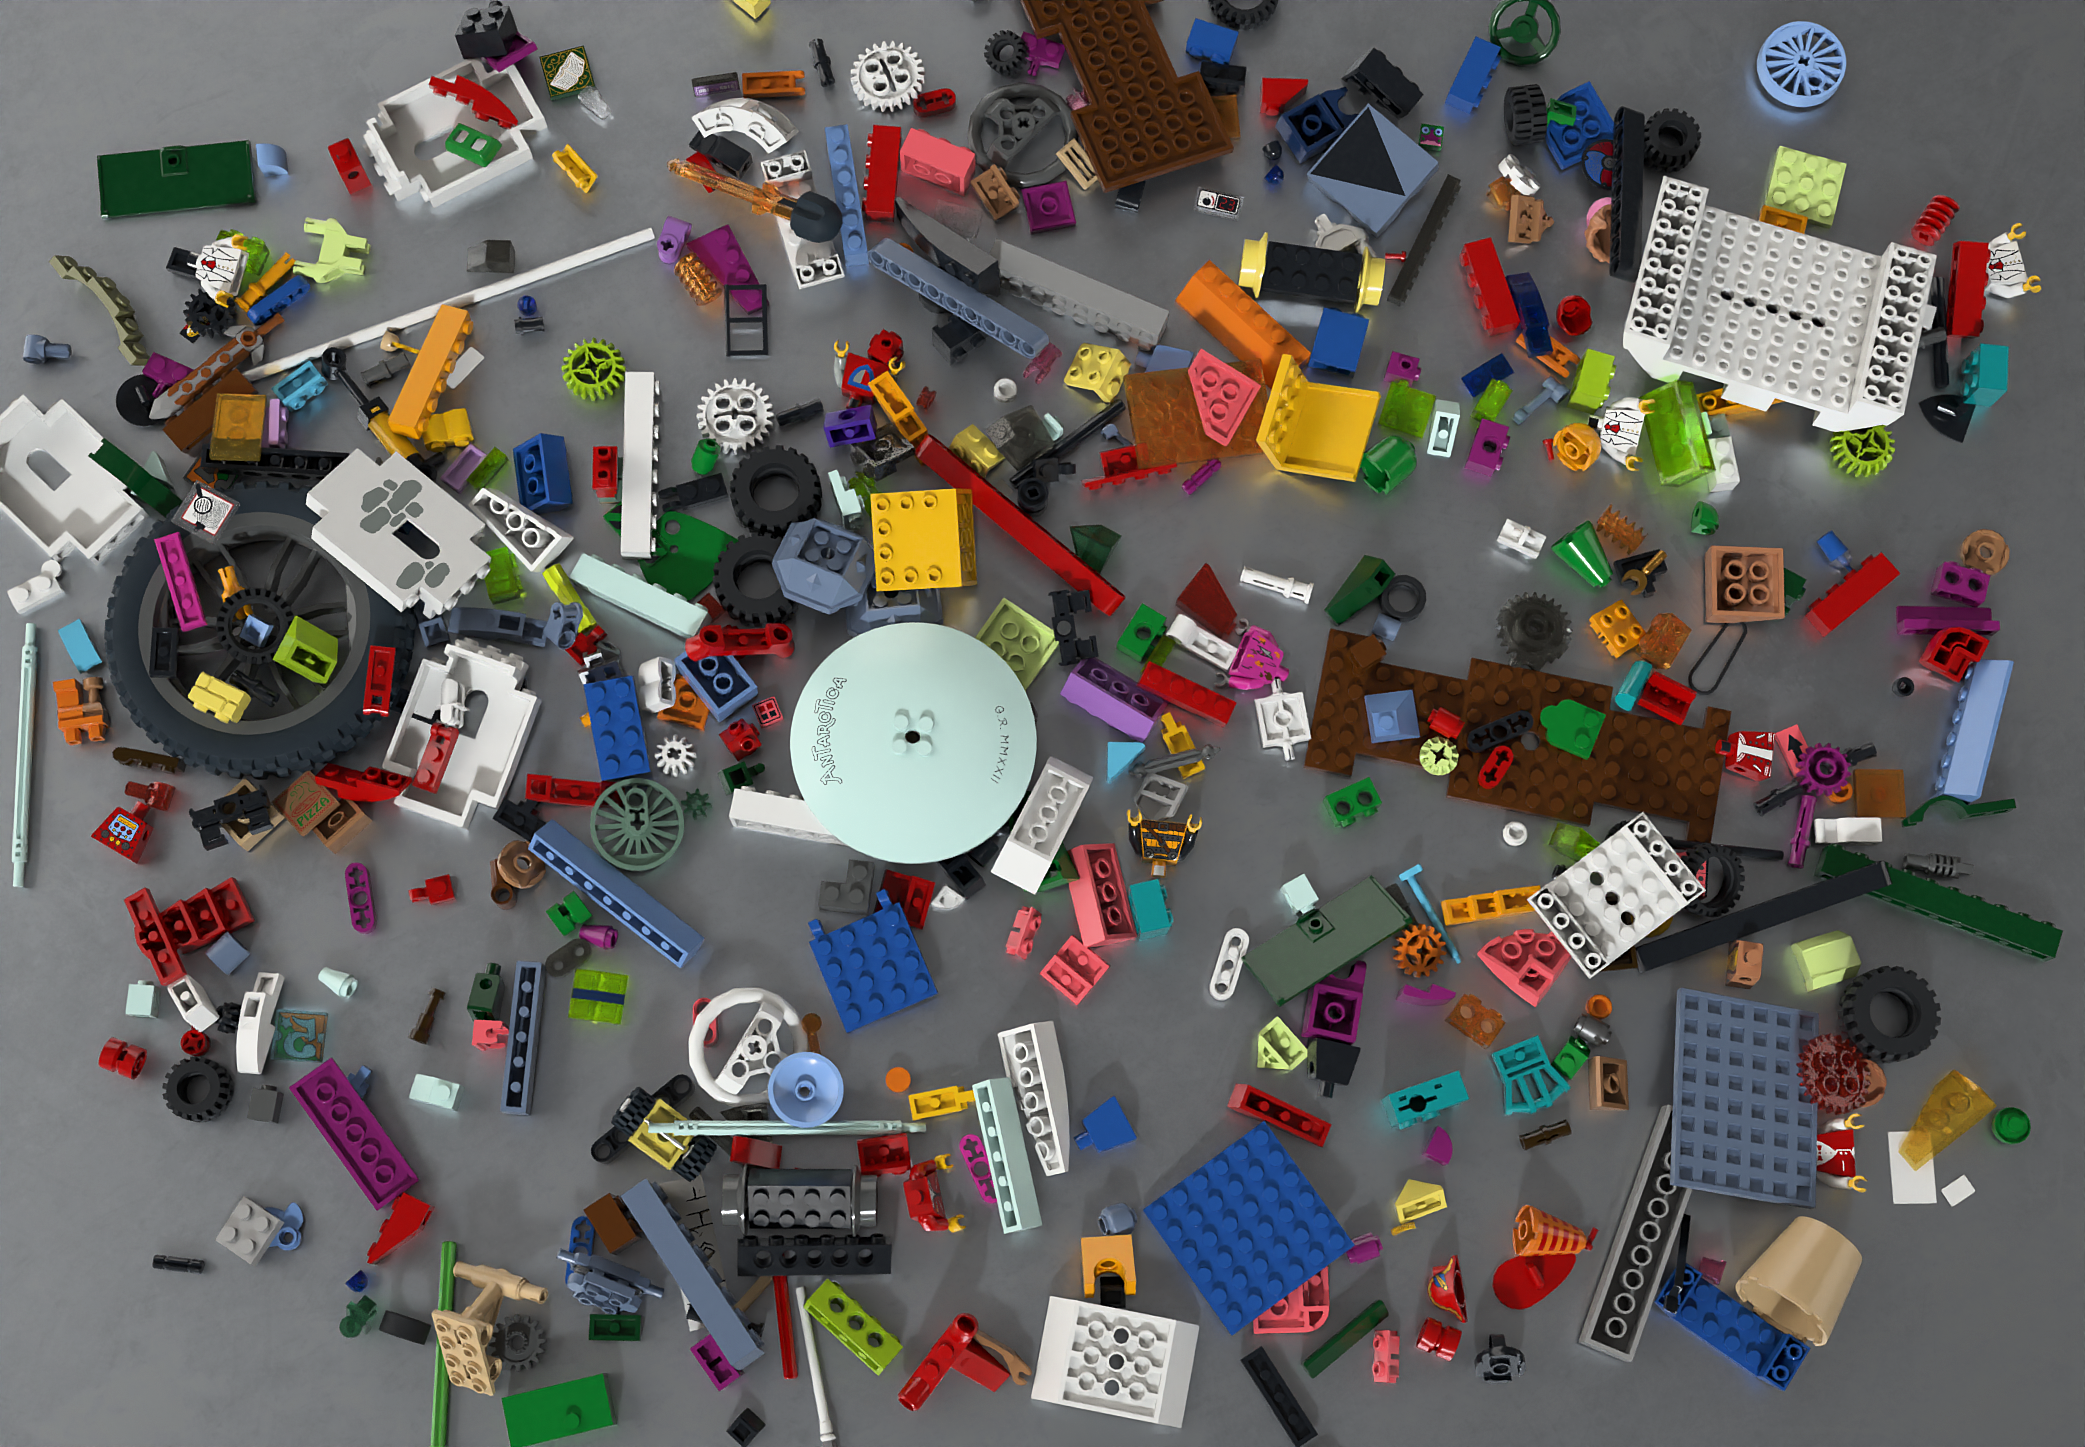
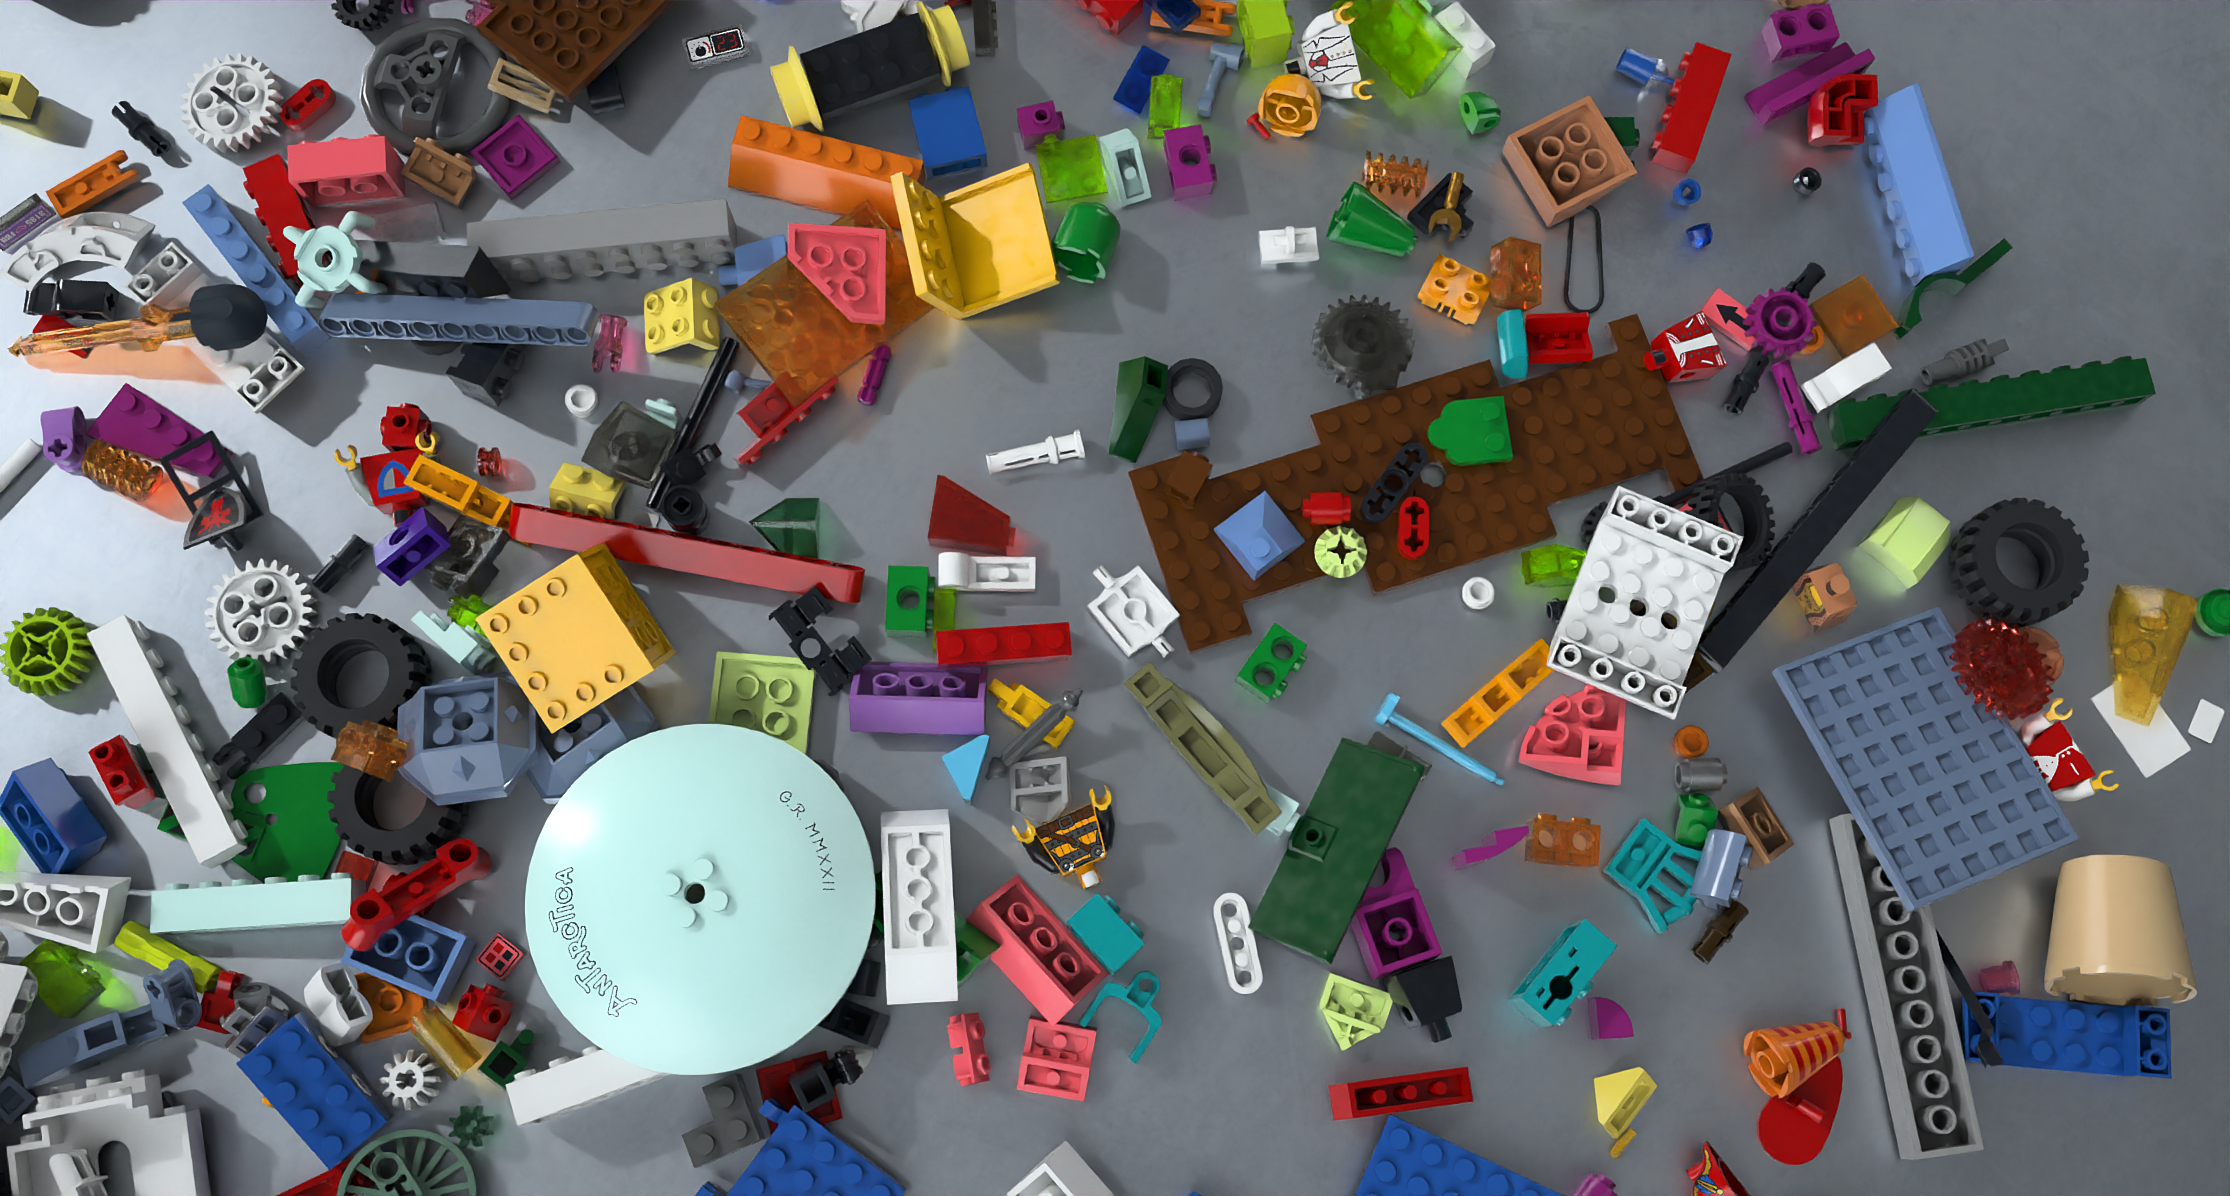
camera: 30 degrees left, 0 degrees up
dark pink torso [1214,618,1289,690] -> none
orange gear [1392,923,1447,978] -> none
none -> shield [183,487,246,552]
none -> light aqua plate [283,211,387,310]
none -> clear orange brick [331,719,409,782]
none -> clear yellow brick [408,1005,483,1081]
none -> black brick [787,1049,864,1113]
none -> teal piece [1078,971,1162,1064]
none -> olive piece [1124,662,1282,836]
none -> blue hinge [1673,179,1701,205]
none -> clear blue hinge [1685,223,1713,249]
none -> sand blue brick [1689,829,1753,910]

